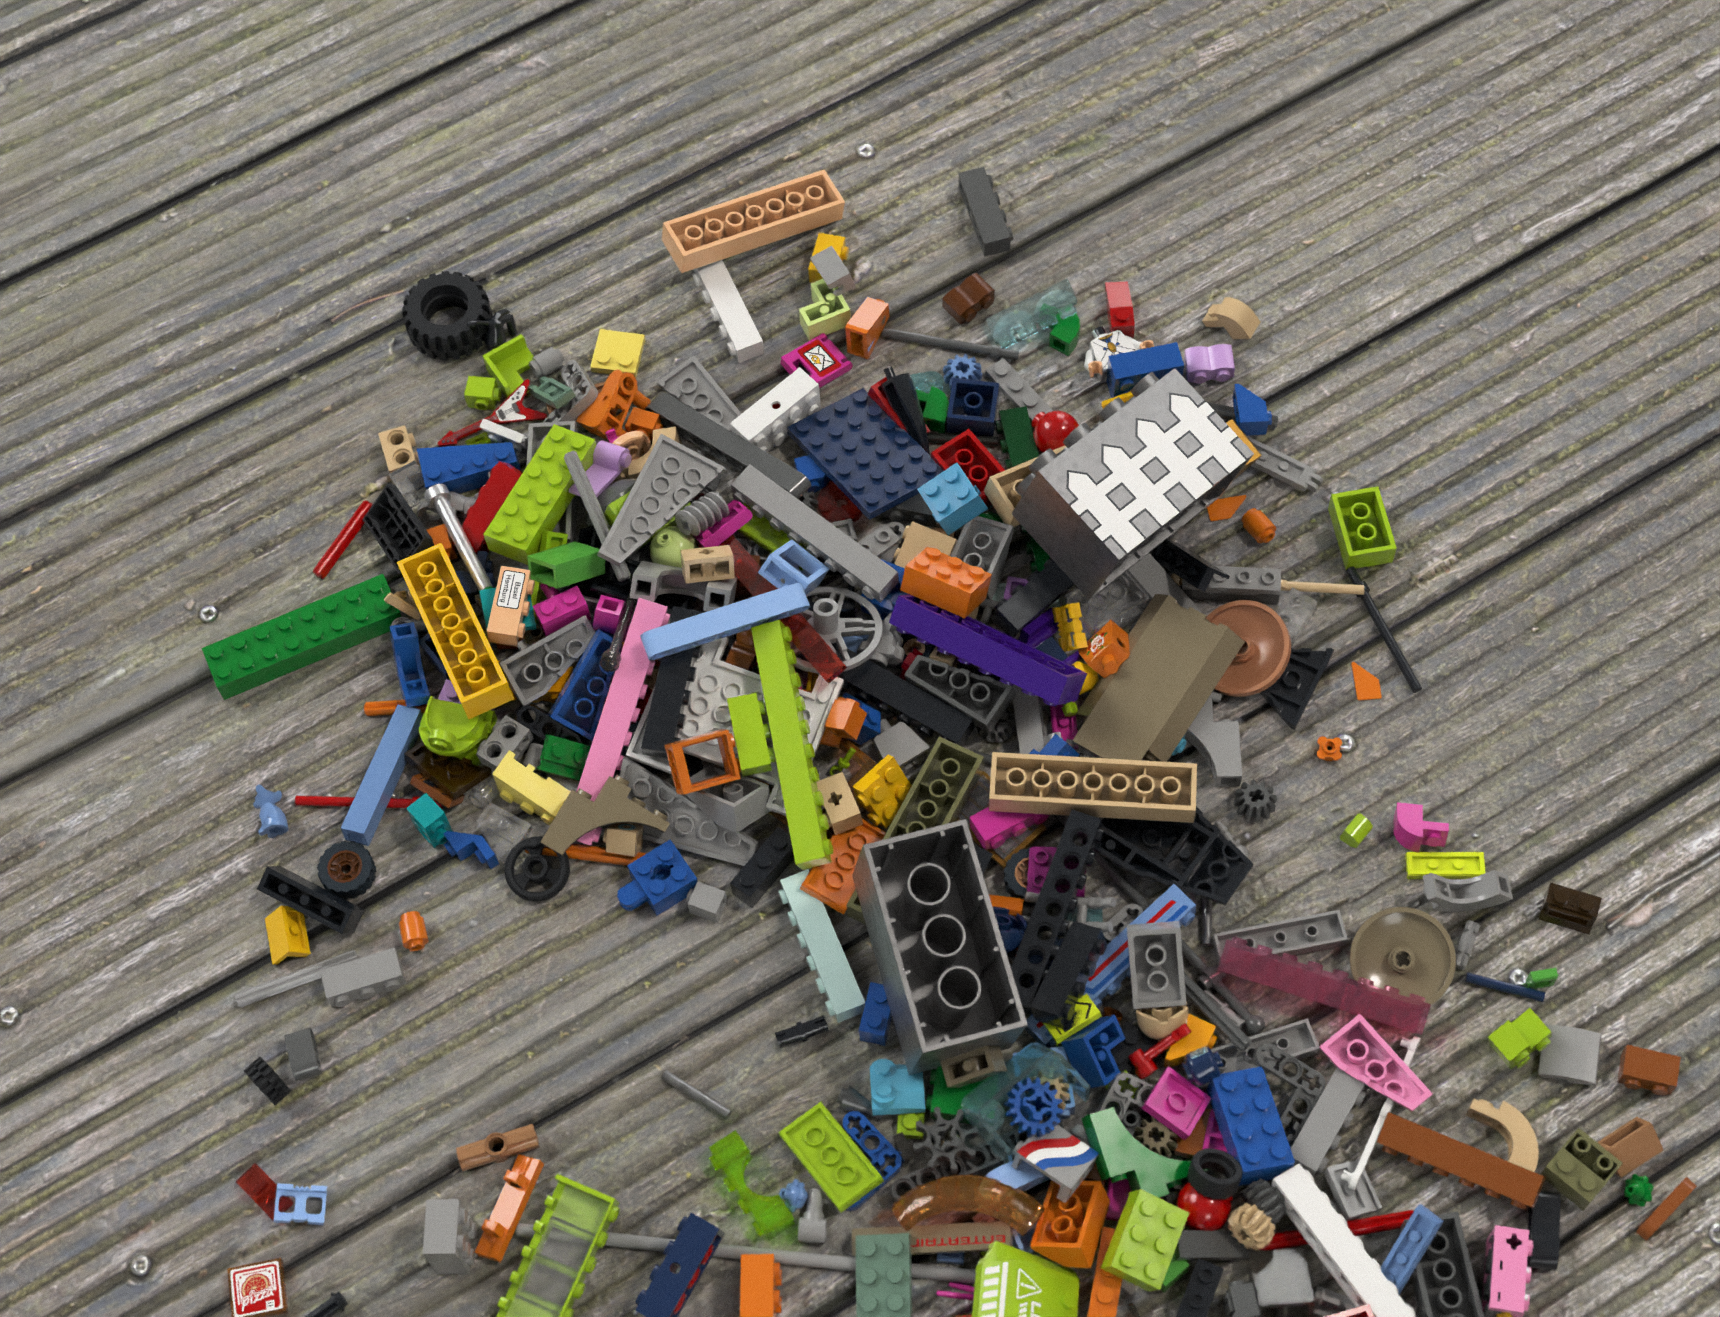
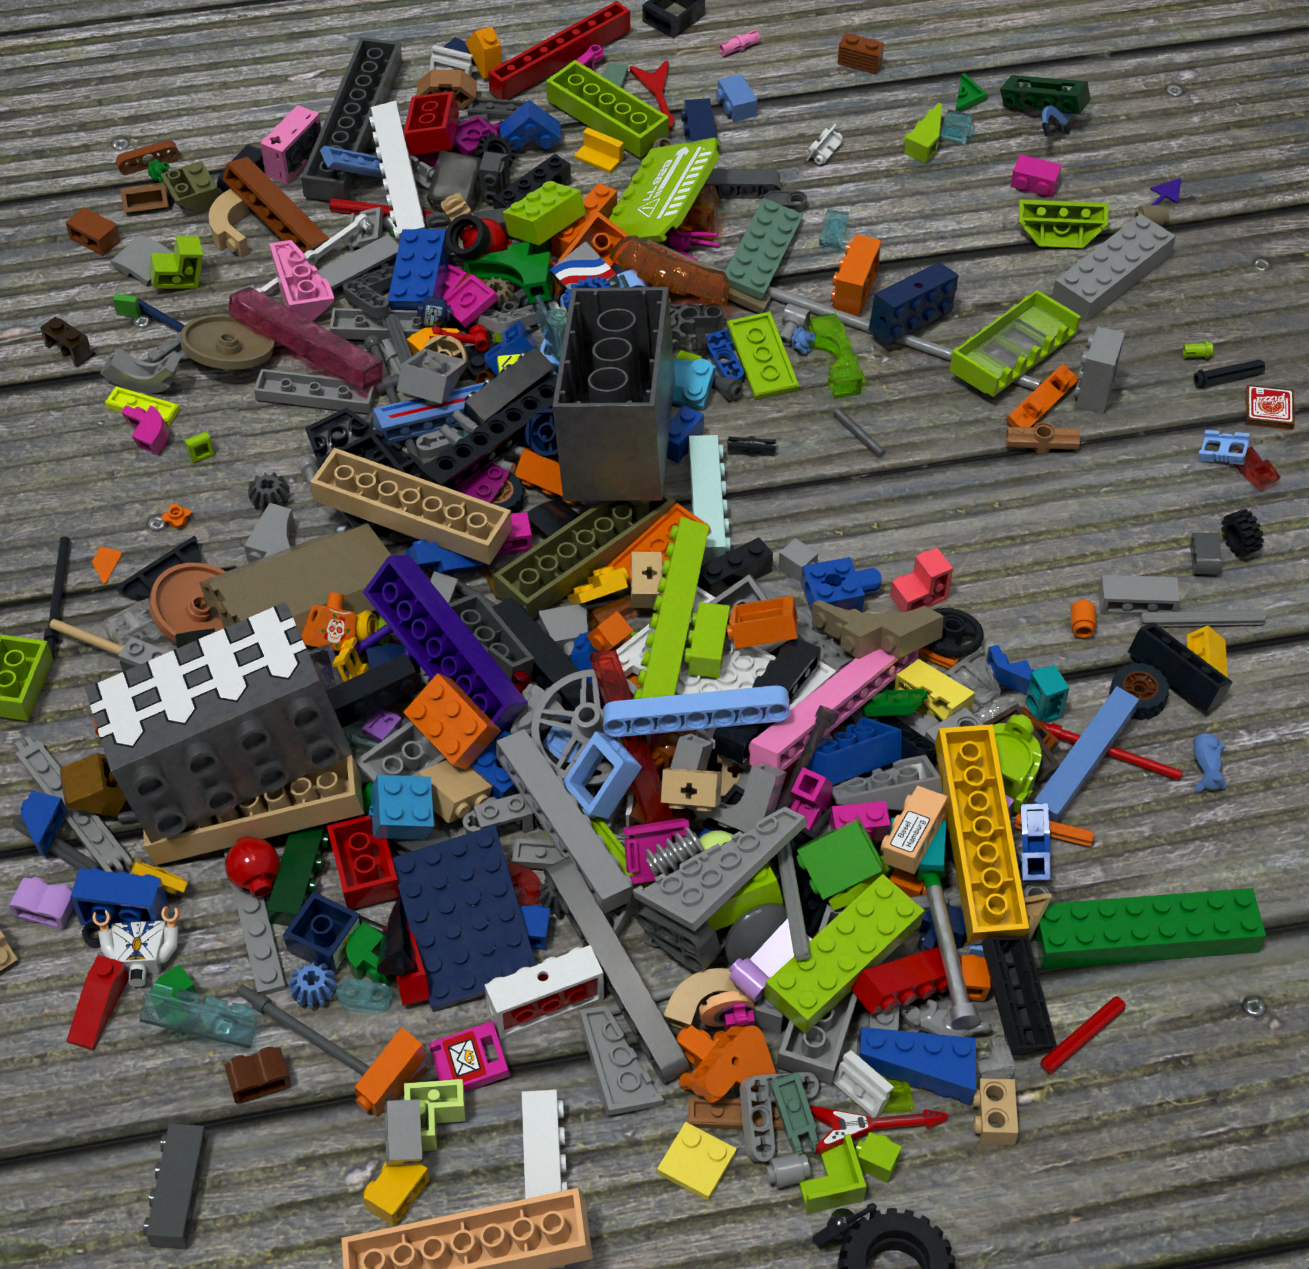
camera: 165 degrees left, 10 degrees down
none -> coral brick [890,547,953,612]

